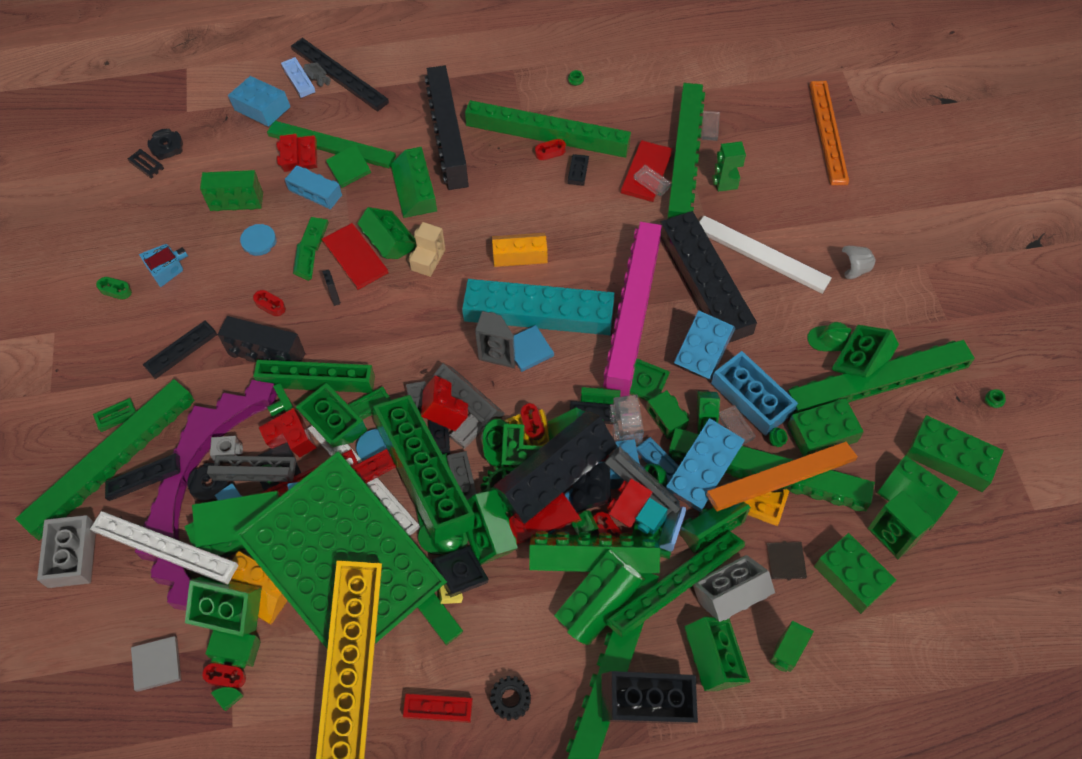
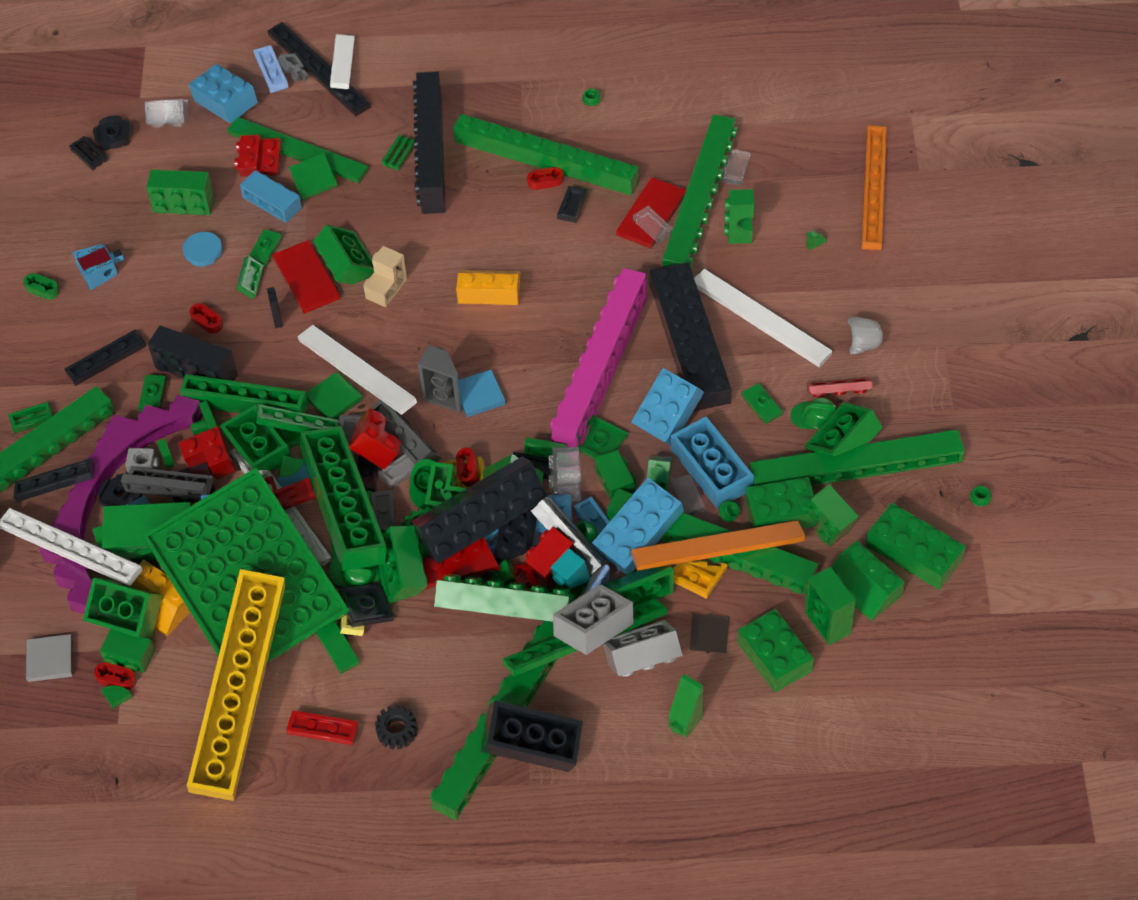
camera: 10 degrees right, 5 degrees down
green slope [391,146,437,218] -> none
teal brick [462,279,615,335] -> none
green brick [554,550,645,645] -> none
green slope [684,617,750,691] -> none
none -> green plate [138,375,167,412]
none -> clear slope [144,98,189,128]
none -> green tile [157,439,175,469]
none -> green tile [256,404,339,432]
none -> green tile [278,456,304,477]
none -> white tile [297,325,417,415]
none -> green tile [306,371,363,419]
none -> white tile [330,34,354,89]
none -> green tile [382,134,414,171]
none -> light grey brick [553,584,633,655]
none -> green plate [741,383,783,425]
none -> green tile [806,231,826,250]
none -> green brick [806,484,859,547]
none -> plate [807,378,872,397]

